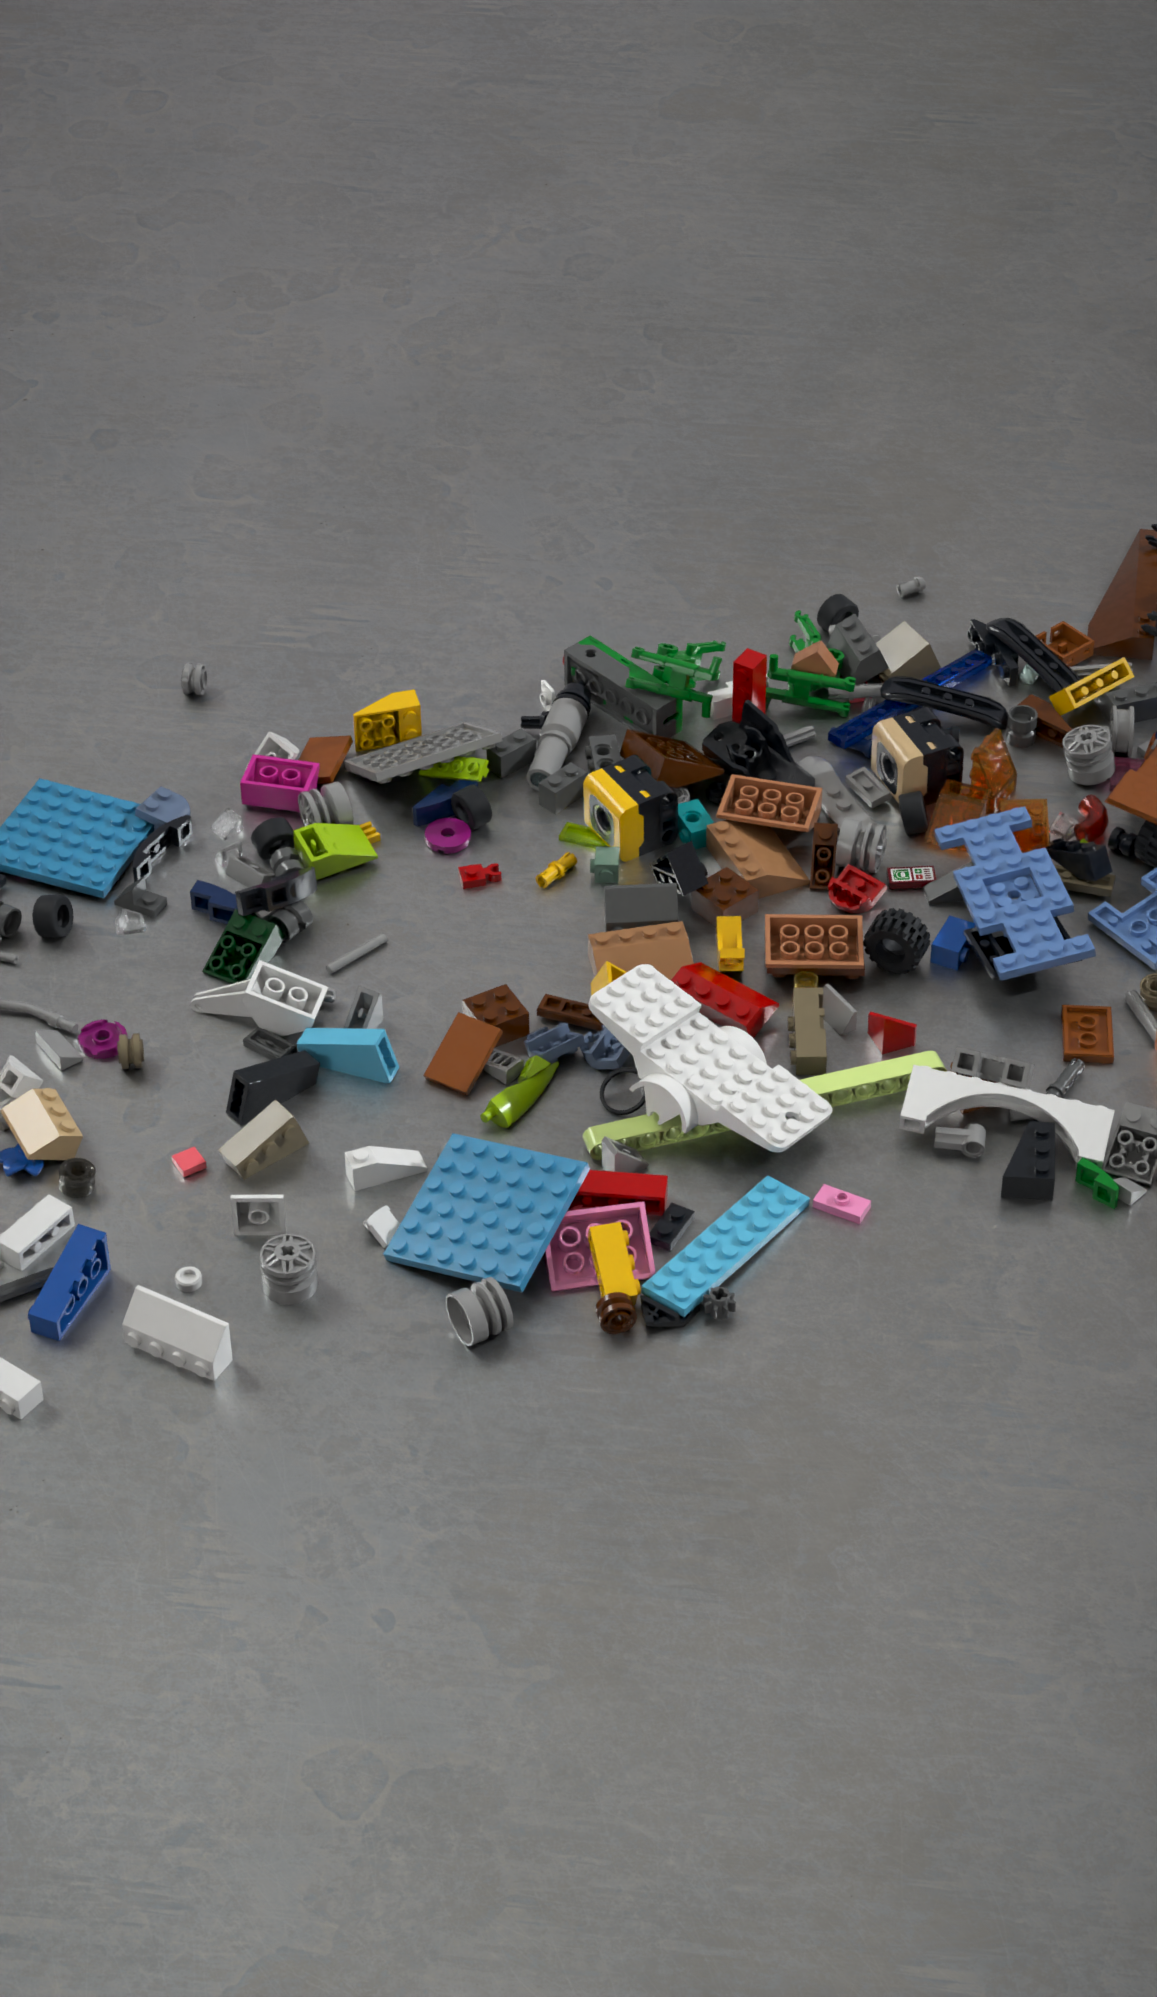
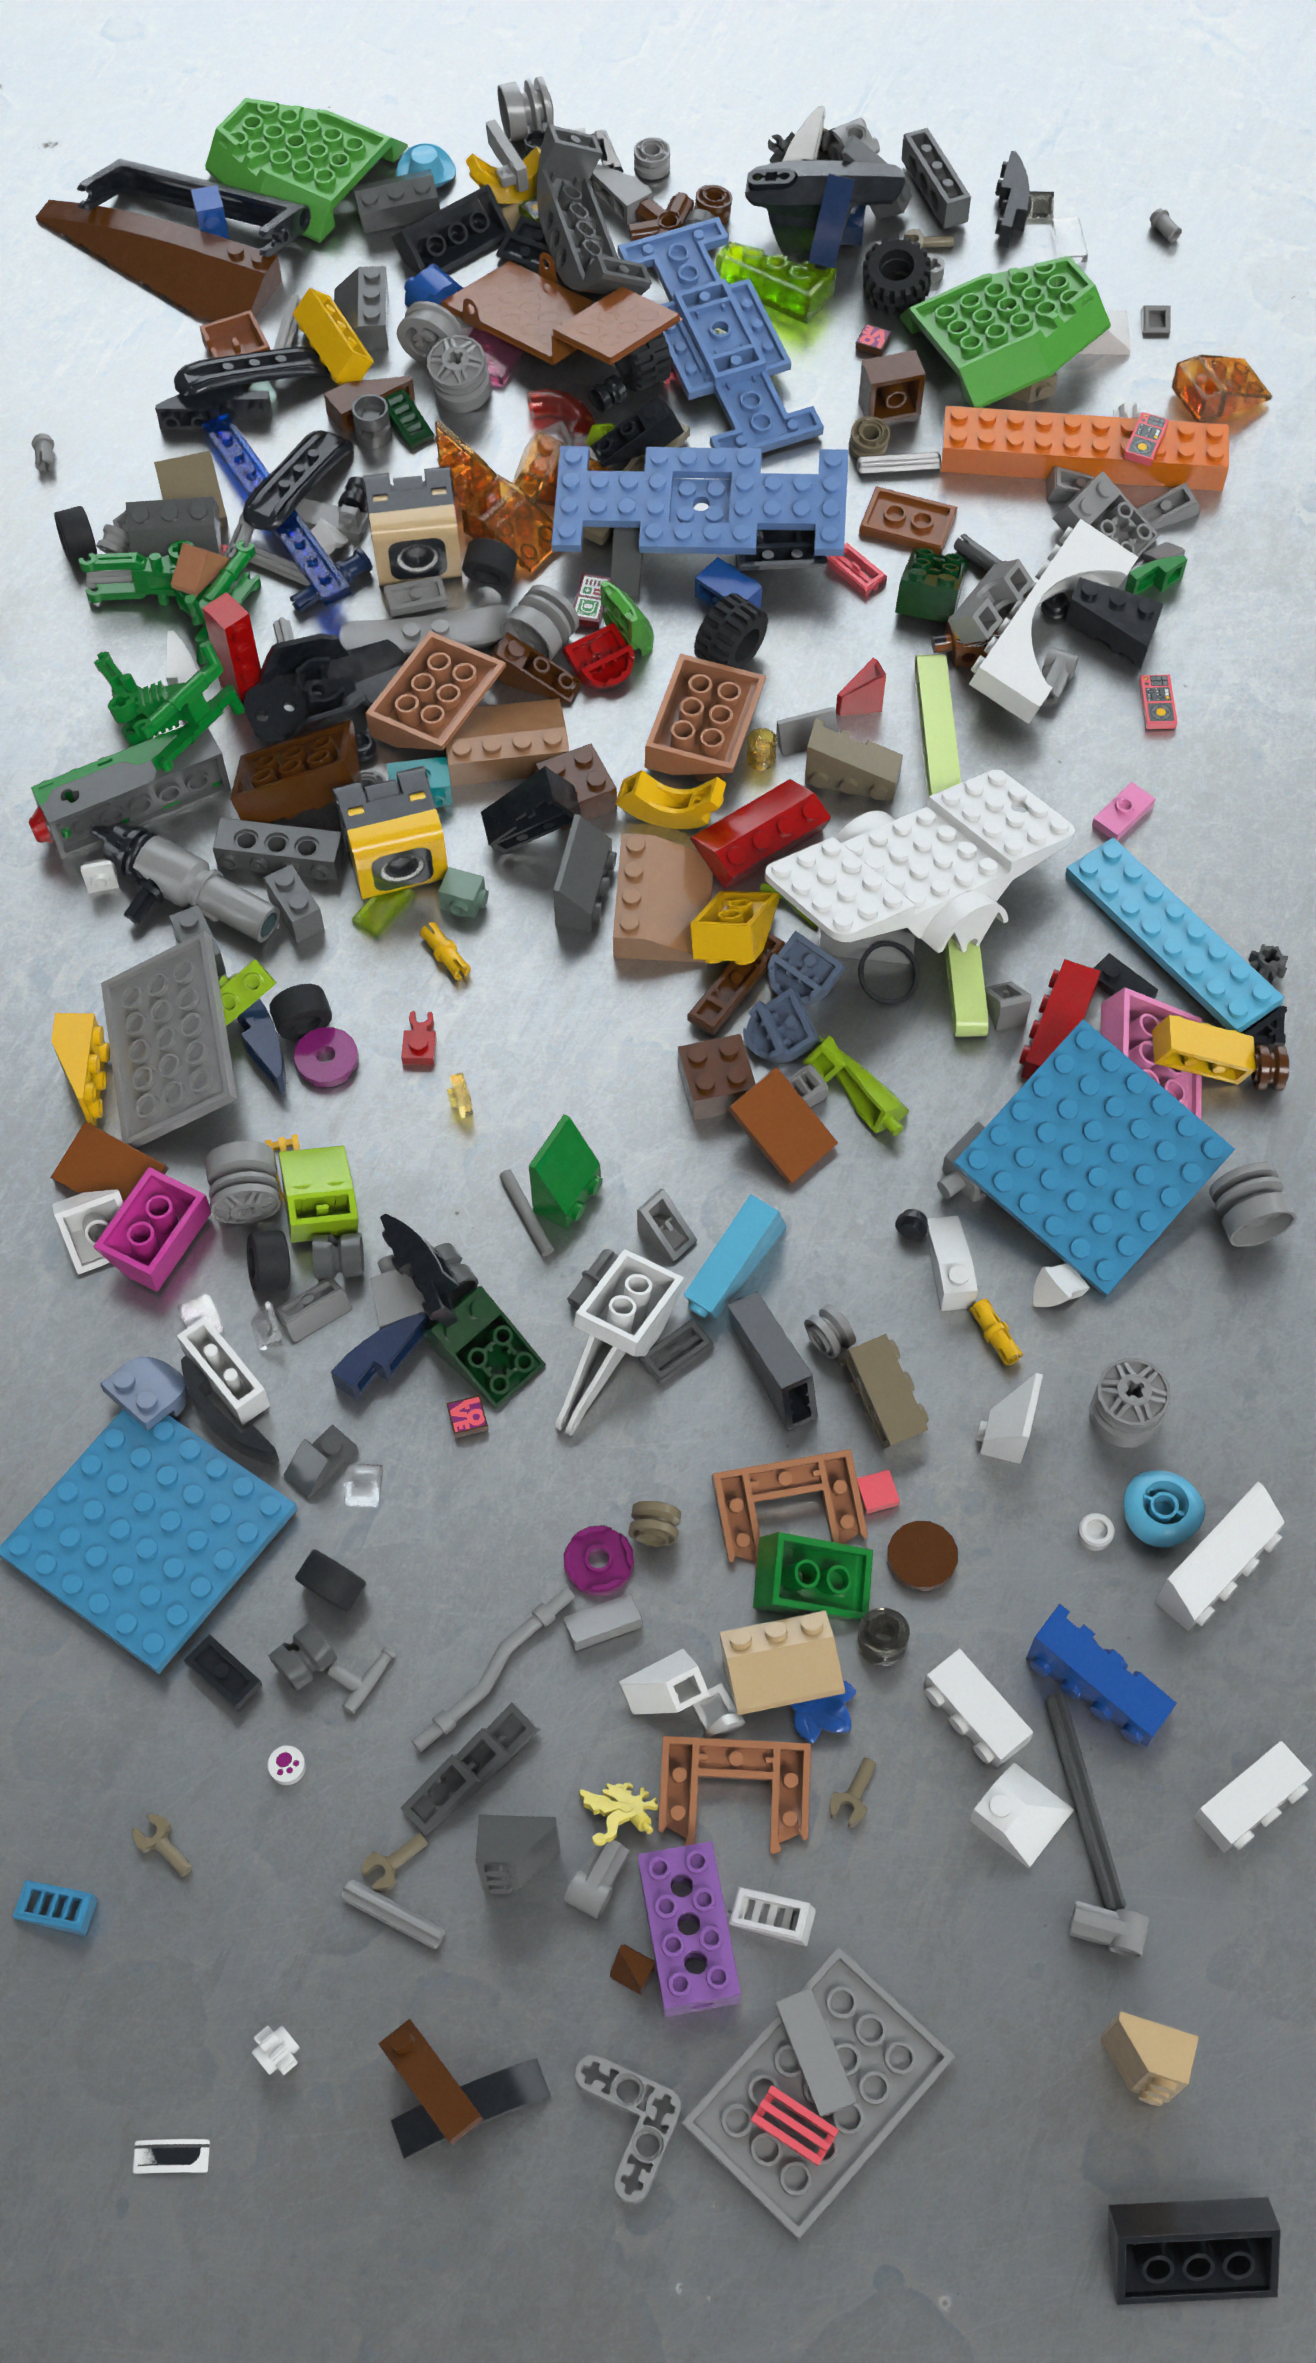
camera: 75 degrees left, 20 degrees up
none -> white brick [177,1316,270,1426]
none -> dark green slope [384,389,435,449]
none -> tile [446,1395,488,1439]
none -> clear yellow plate [447,1072,473,1118]
none -> green slope [529,1114,603,1230]
none -> bright green slope [600,580,654,656]
none -> nougat wedge [711,1449,868,1570]
none -> green slope [753,1532,873,1621]
none -> light grey wheel [804,1304,856,1359]
none -> coral tile [827,543,887,597]
none -> reddish brown tile [887,1521,958,1591]
none -> dark green slope [895,548,969,623]
none -> black plate [895,1209,929,1240]
none -> yellow pin [969,1298,1024,1366]
none -> medium azure hat [1124,1470,1205,1547]
none -> tile [1139,675,1177,729]

